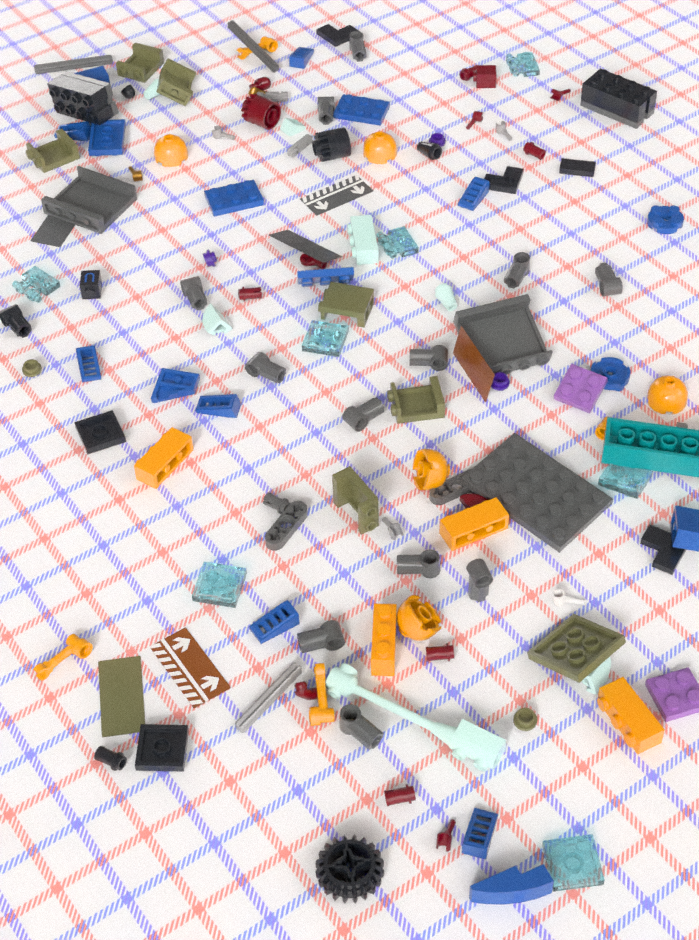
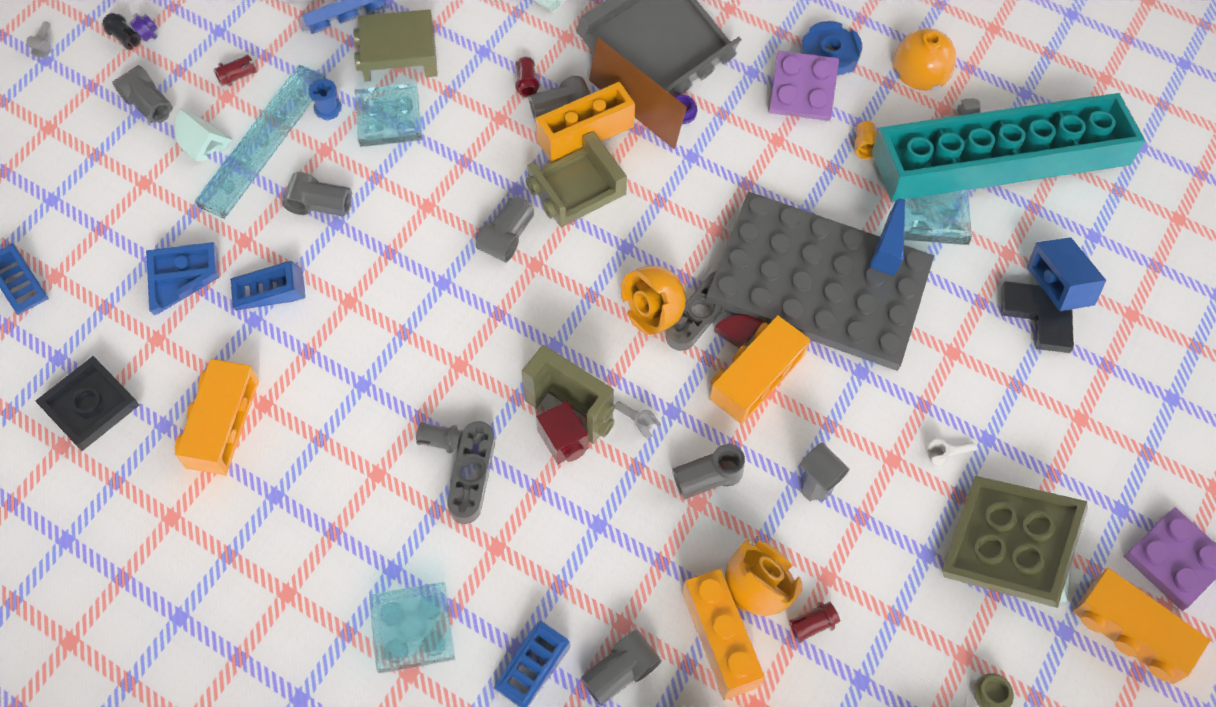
camera: 25 degrees left, 15 degrees up
none -> light grey hand [26,21,51,58]
none -> black pin [102,13,141,50]
none -> clear light blue tile [195,64,326,219]
none -> blue bush [308,78,342,120]
none -> dark red pin [515,57,540,98]
none -> light orange brick [536,82,635,163]
none -> dark red brick [536,400,589,465]
none -> blue slope [869,198,905,276]

